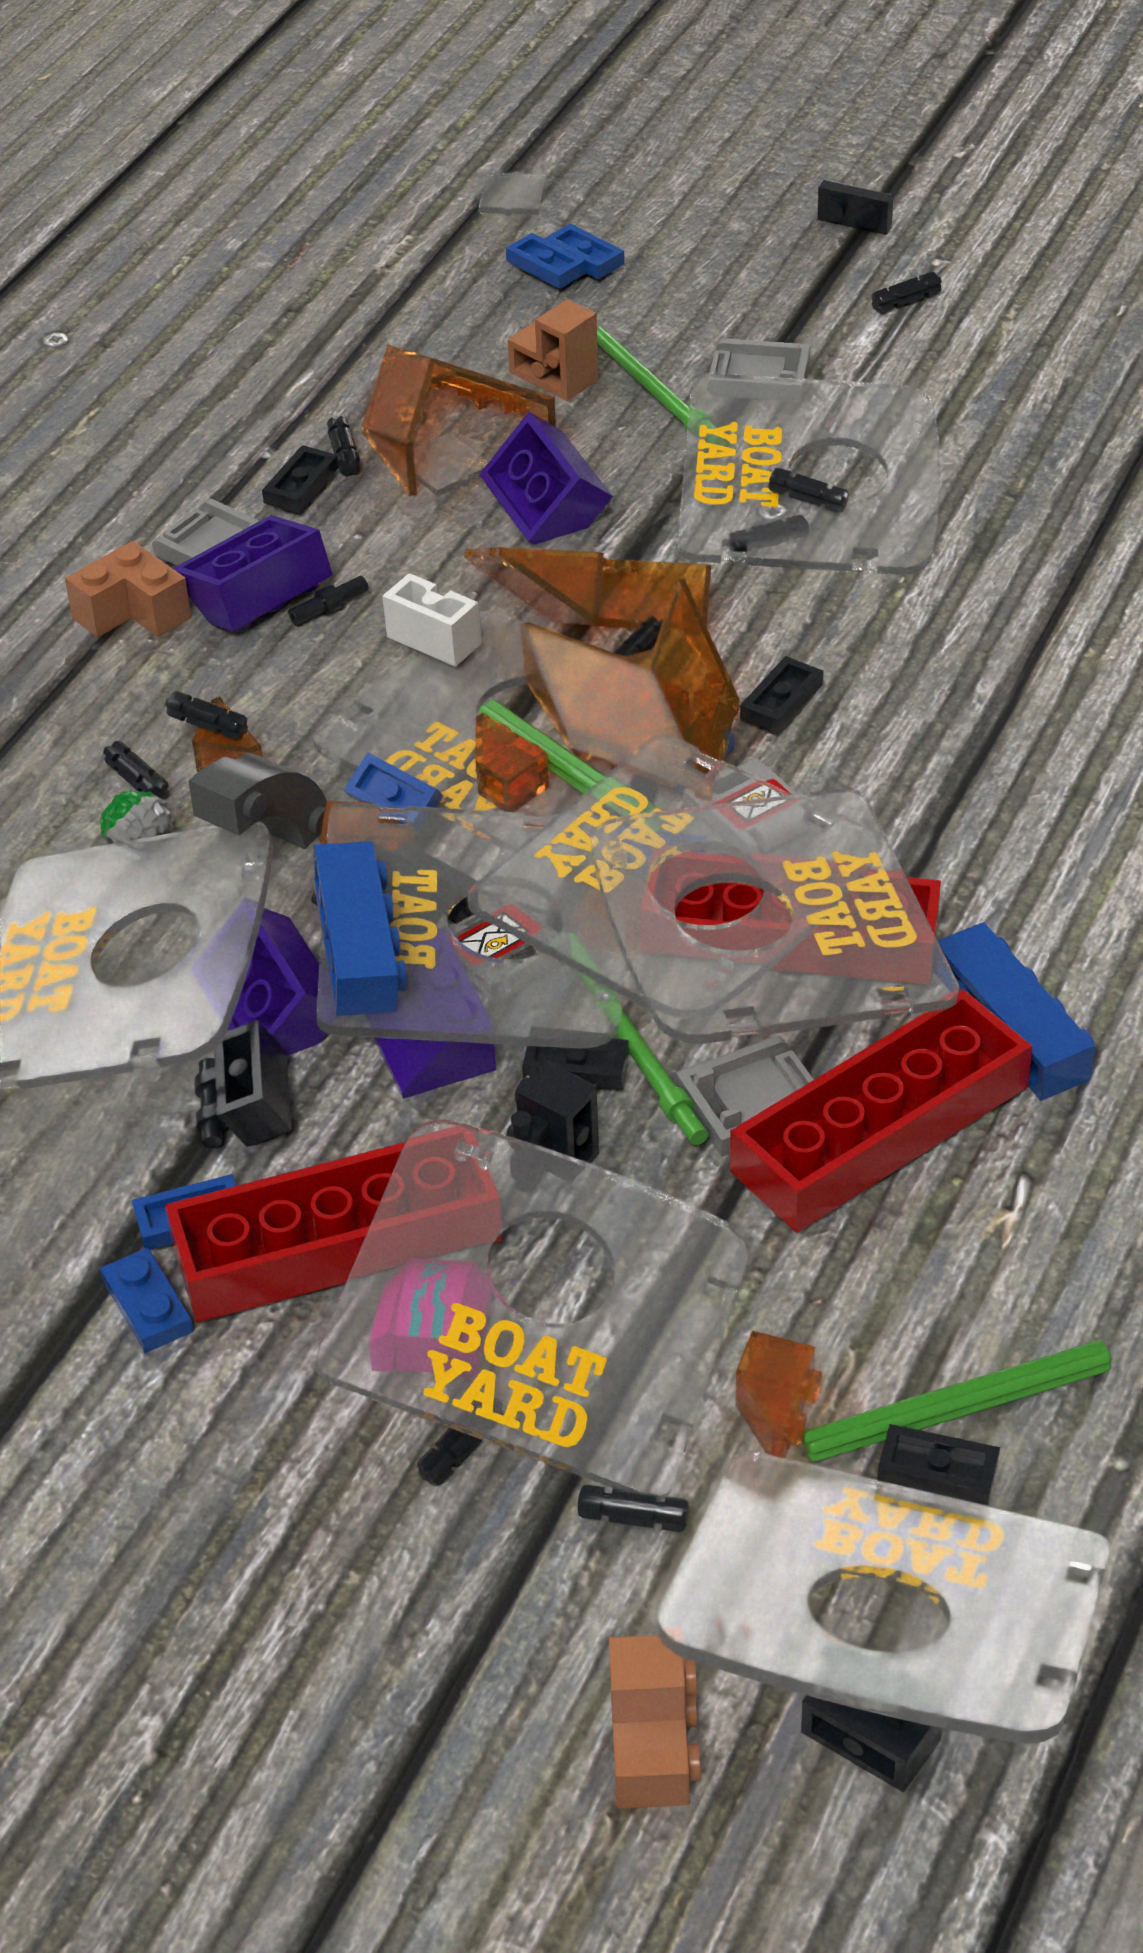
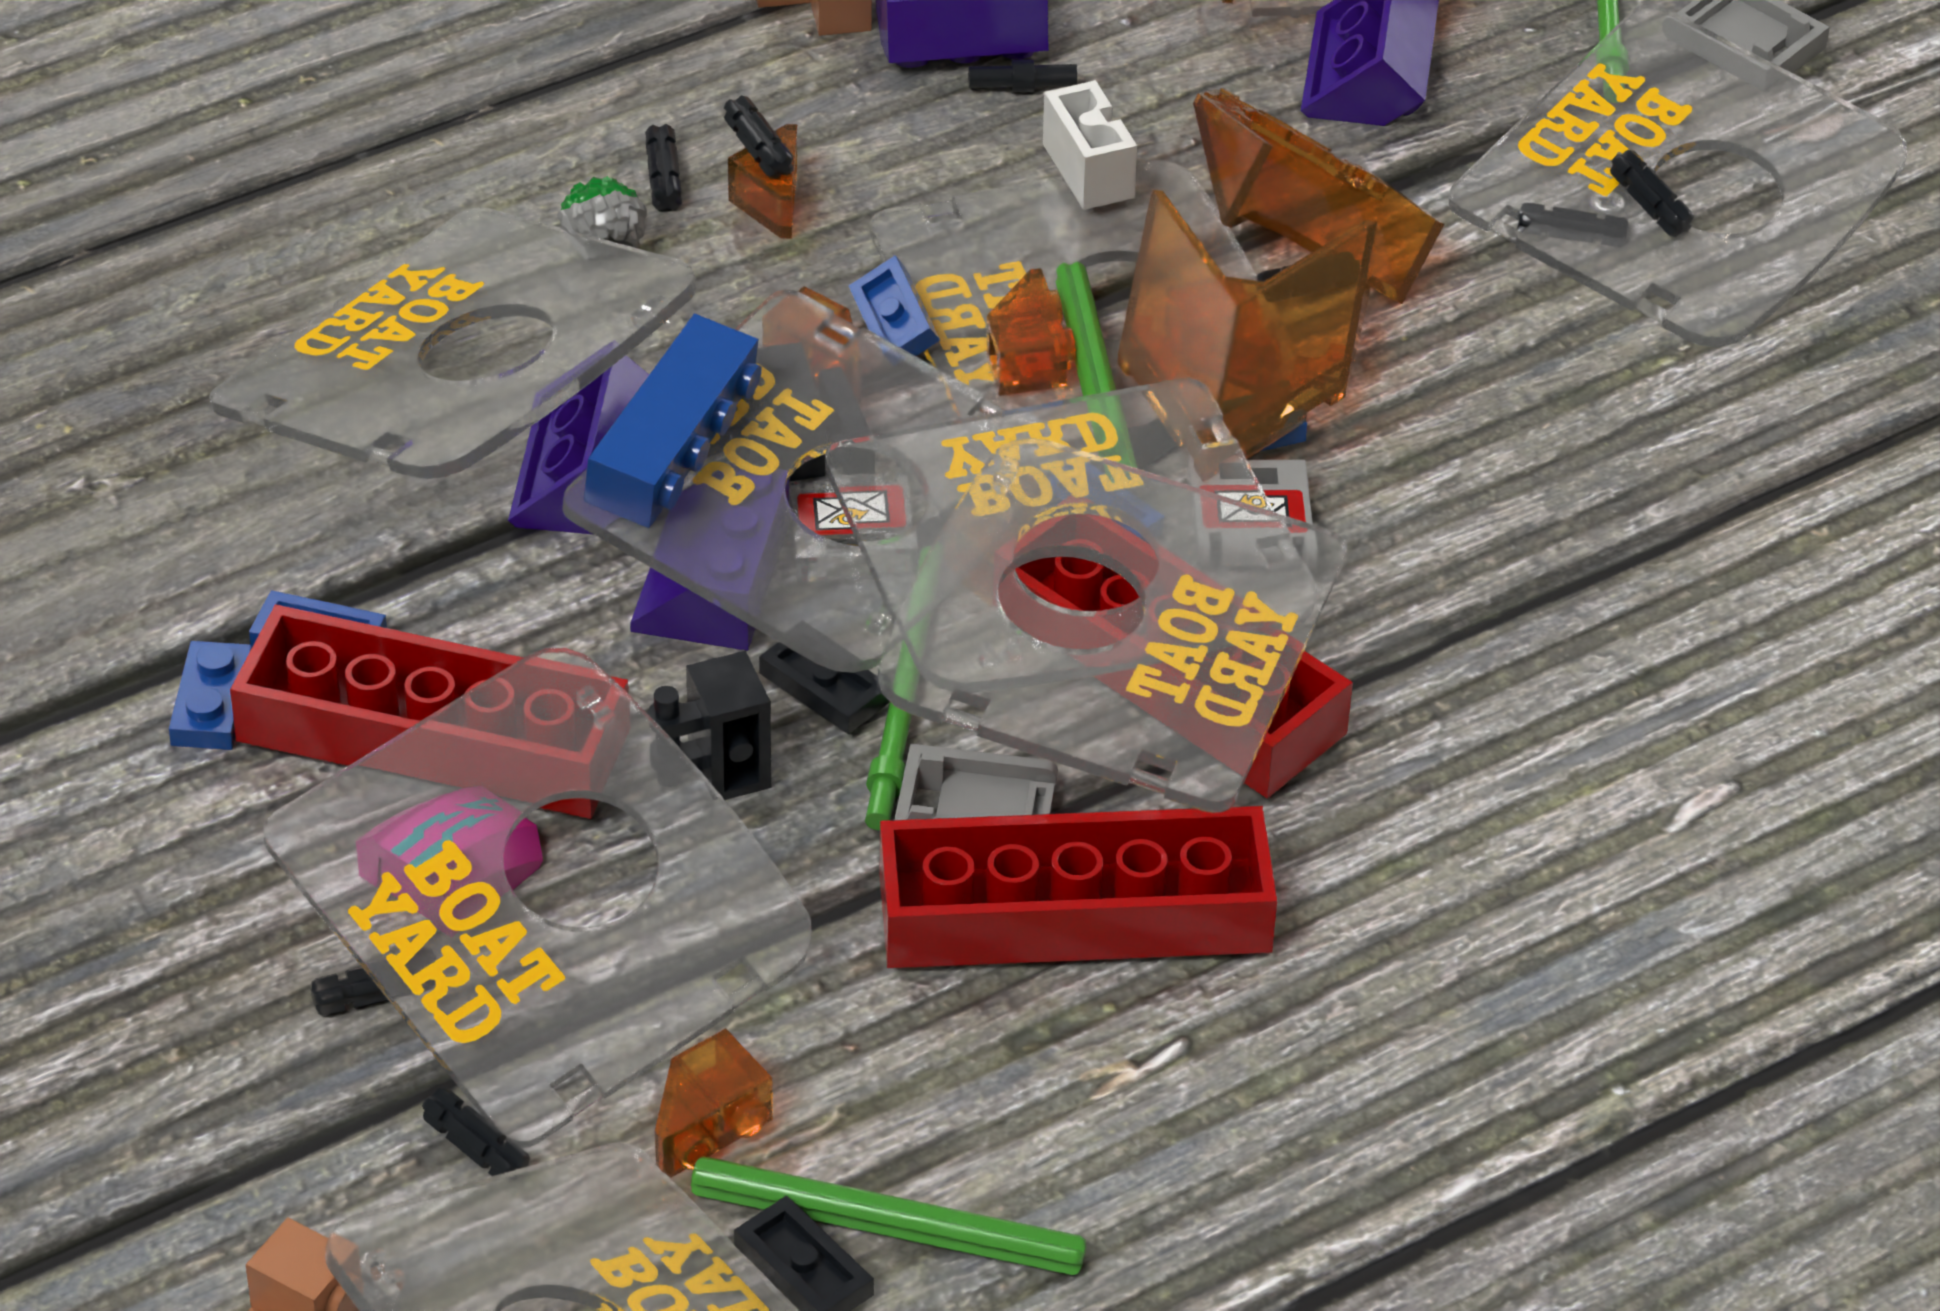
camera: 30 degrees right, 0 degrees up
dark grey brick [188,753,332,849] -> none
black brick [194,1020,292,1149] -> none
black plate [740,656,824,734] -> none
blue brick [932,922,1096,1101] -> none

